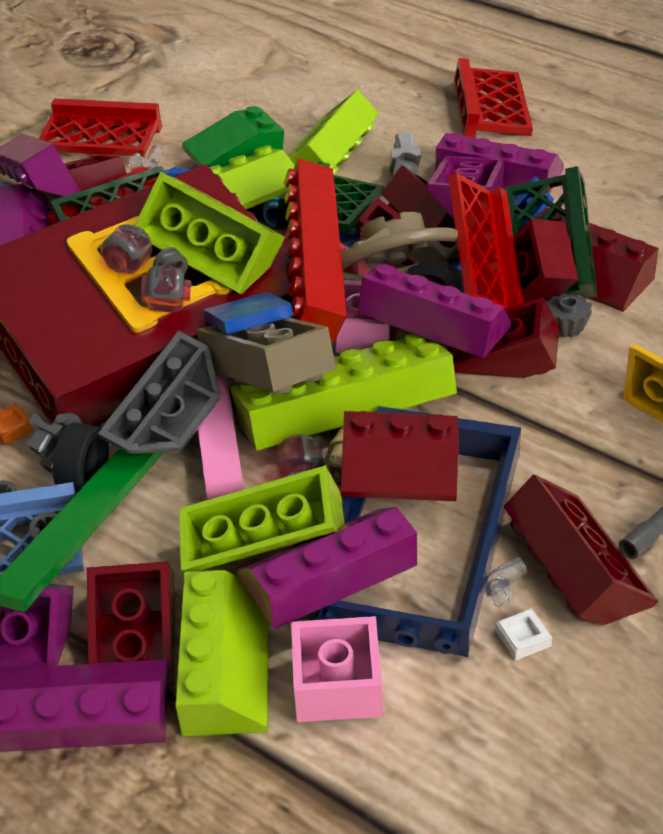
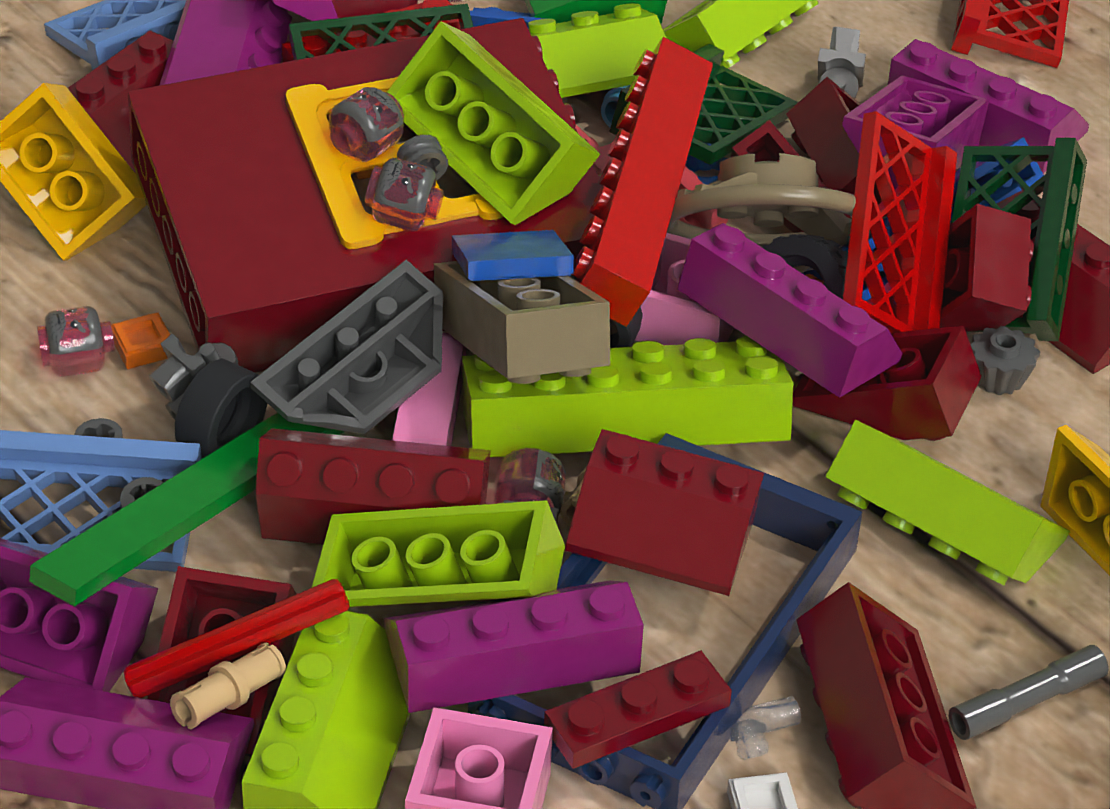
camera: 10 degrees right, 0 degrees up
none -> red axle [123,579,350,698]
none -> tan pin [170,642,286,729]
none -> dark red slope [255,428,491,545]
none -> dark red plate [544,650,732,769]
none -> lime slope [825,420,1070,586]

